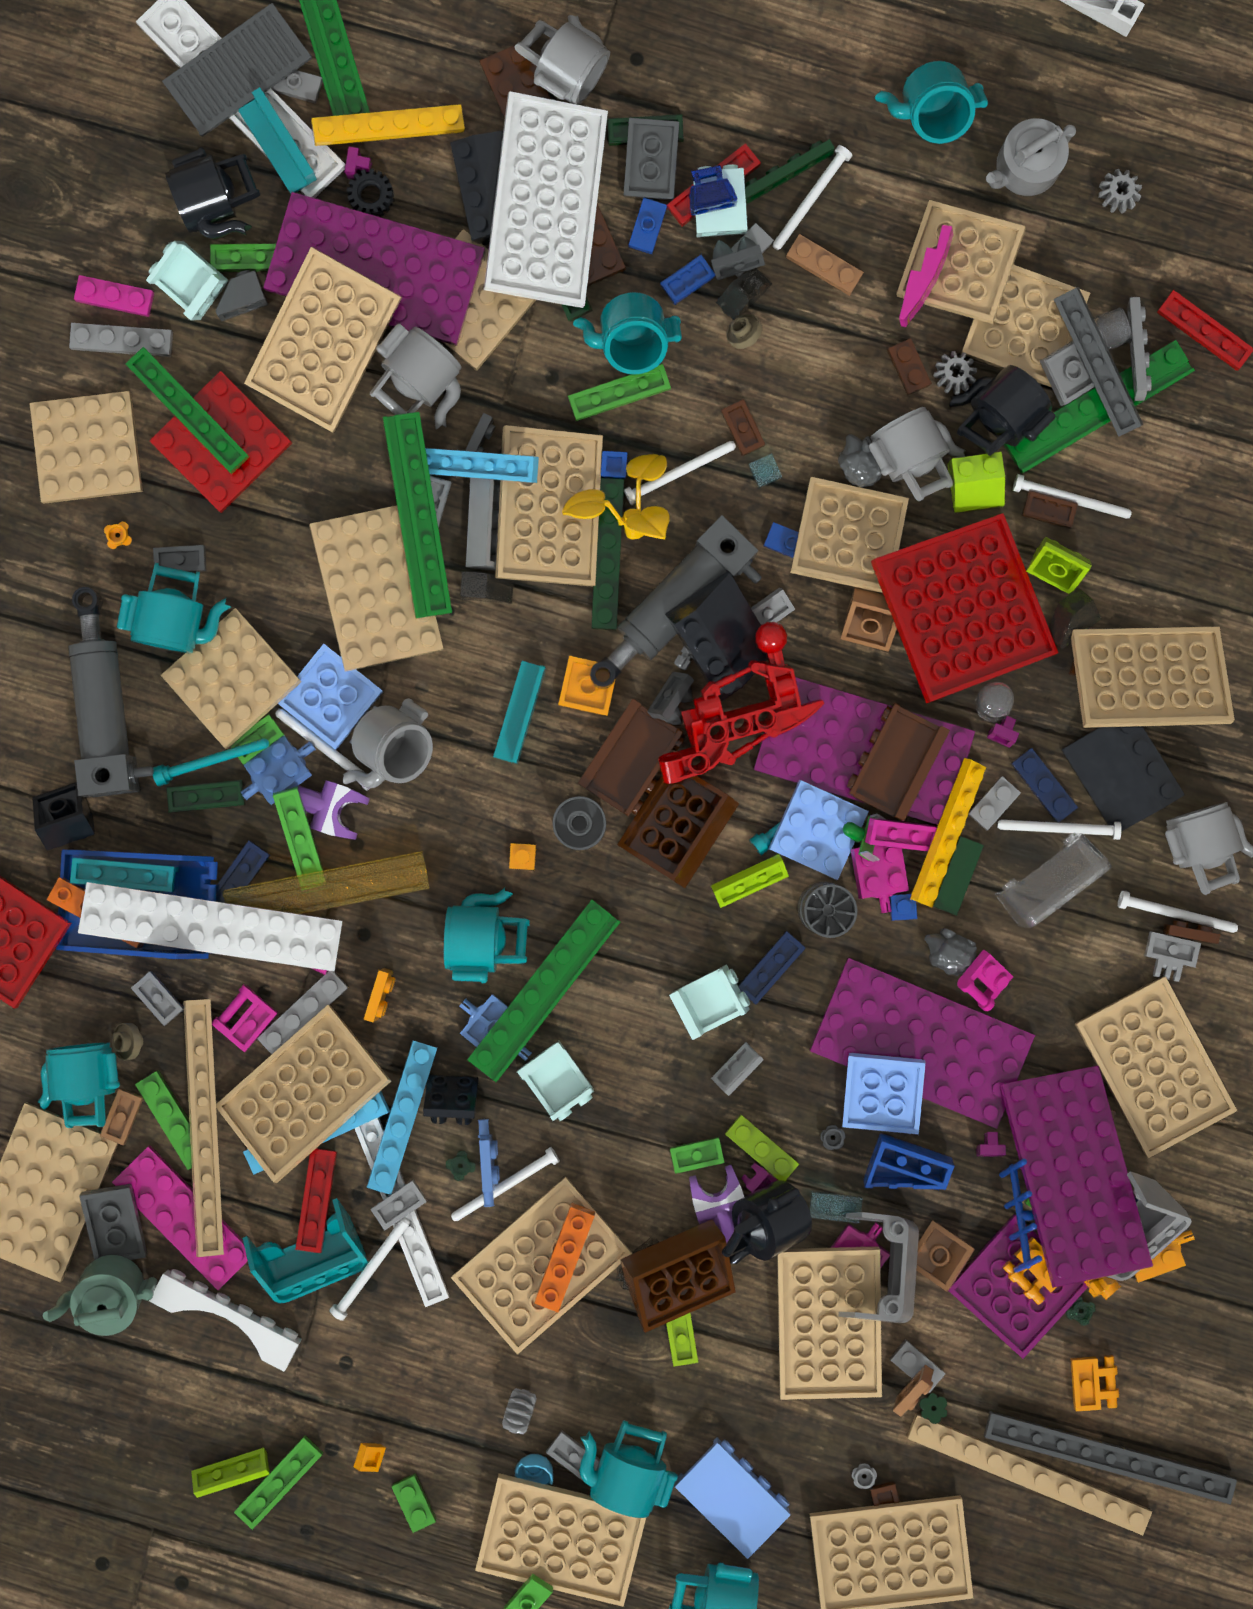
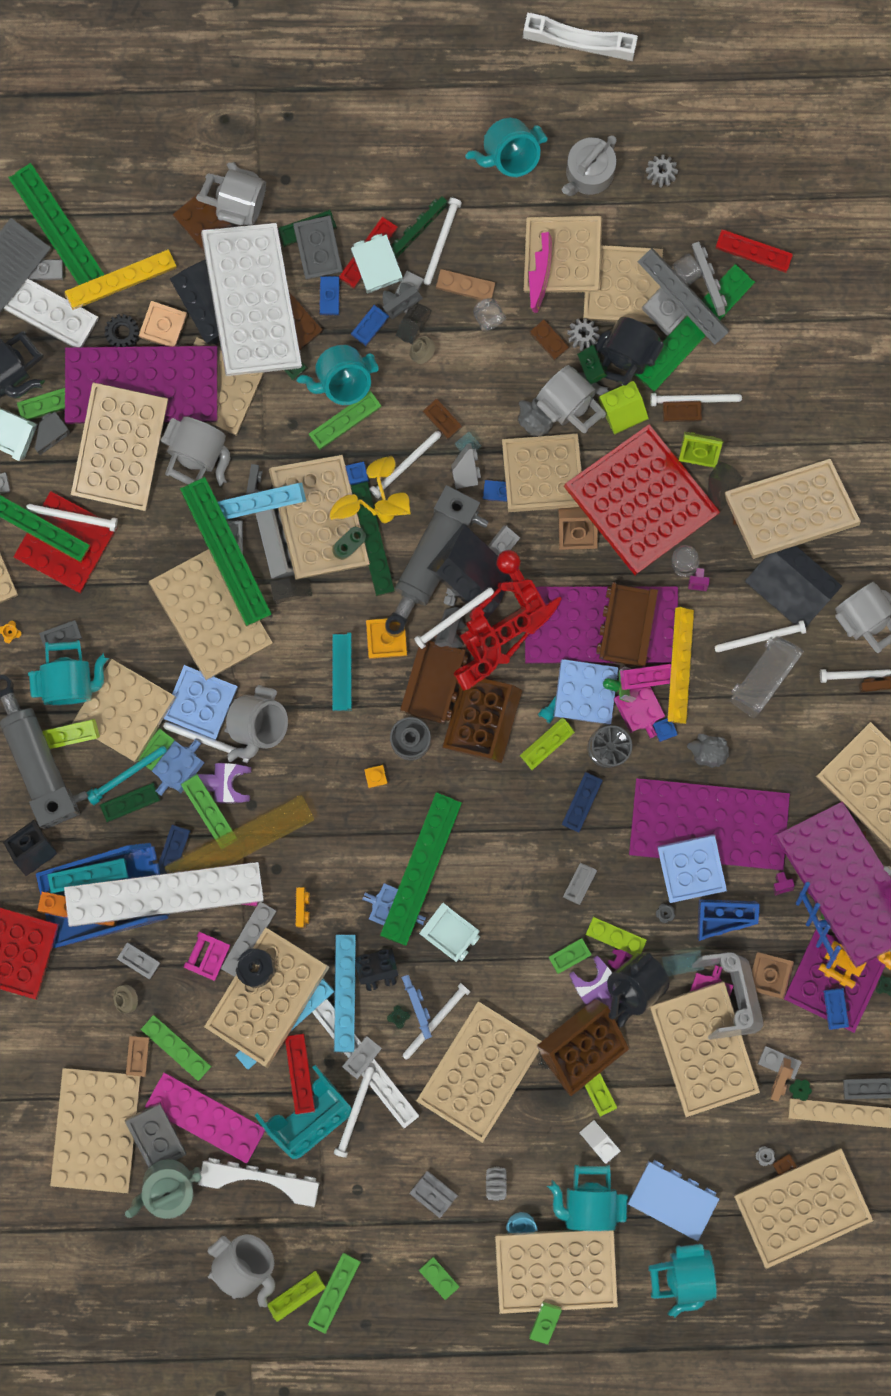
camera: 15 degrees left, 5 degrees down
teal piece [37,1042,120,1128] -> none
tan plate [183,999,224,1257] -> none
teal panel [239,87,317,194] -> none
magenta tile [345,147,372,180] -> none
light orange plate [353,1443,386,1472] -> none
teal piece [444,887,530,983] -> none
orange brick [534,1202,595,1312] -> none
light grey plate [546,1430,600,1481] -> none
light aqua panel [669,965,750,1040] -> none
clear blue piece [689,165,737,216] -> none
dark green tile [933,836,984,916] -> none
dark pink plate [957,949,1013,1011] -> none
light grey plate [968,776,1021,830] -> none
dark blue plate [1010,748,1078,823] -> none
light grey hinge [1144,931,1201,982] -> none
none -> white bar [26,504,118,532]
none -> lime plate [42,719,100,749]
none -> light nougat plate [139,301,187,347]
none -> light grey piece [208,1235,275,1307]
none -> black plate [236,948,276,988]
none -> dark green plate [332,527,366,560]
none -> flat silver plate [409,1171,458,1218]
none -> white bar [414,588,494,649]
none -> light grey slope [451,443,481,489]
none -> clear helmet [473,298,506,332]
none -> dark green plate [577,345,607,385]
none -> white slope [579,1120,620,1164]
none -> blue plate [823,988,849,1030]

